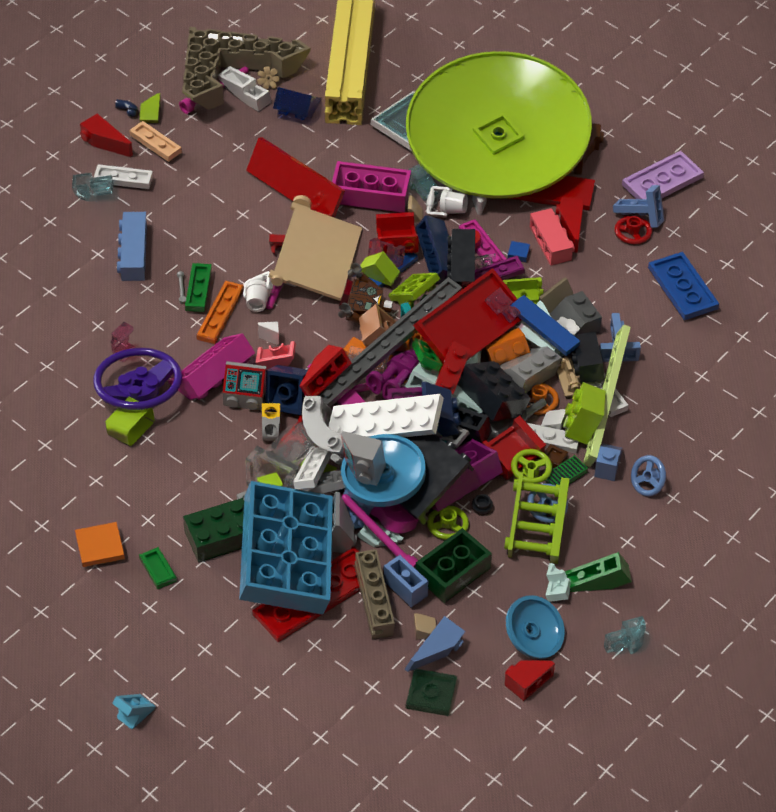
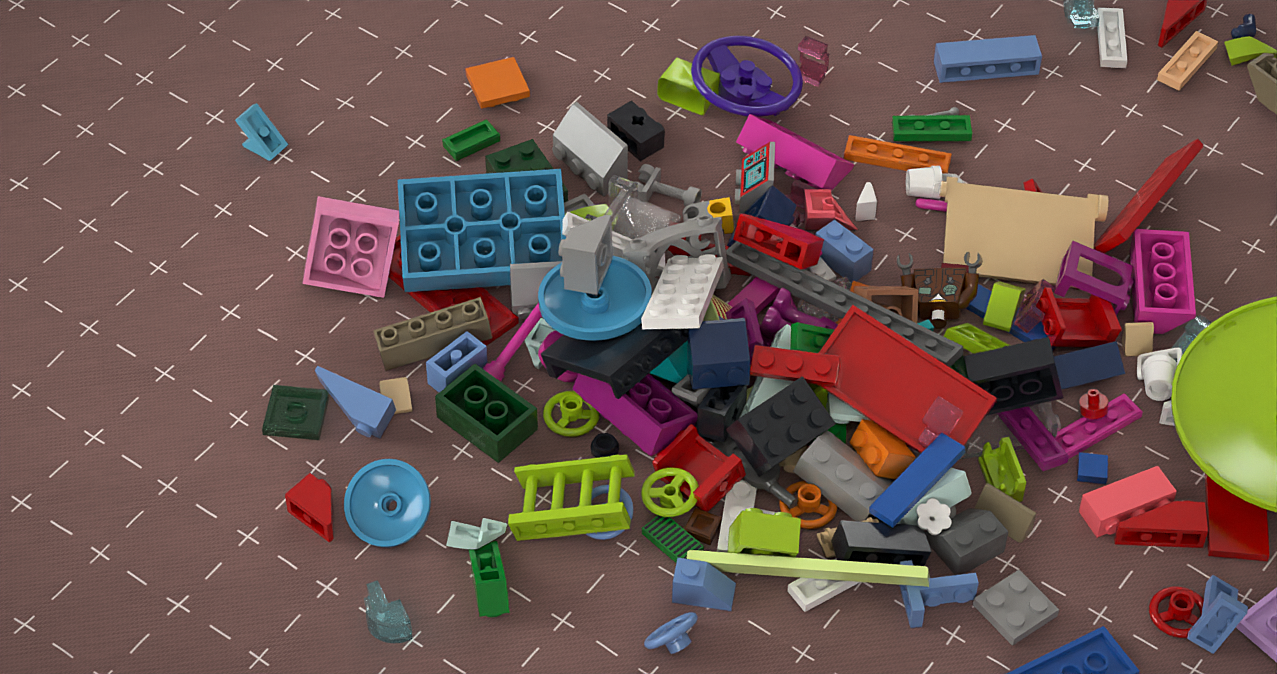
camera: 85 degrees right, 0 degrees up
none -> bright pink slope [303,196,399,298]
none -> slope [552,102,628,197]
none -> black brick [607,100,665,162]
none -> light grey bar [627,164,702,207]
none -> medium blue brick [815,219,874,284]
none -> light grey plate [973,570,1059,646]
none -> magenta panel [1054,241,1134,315]

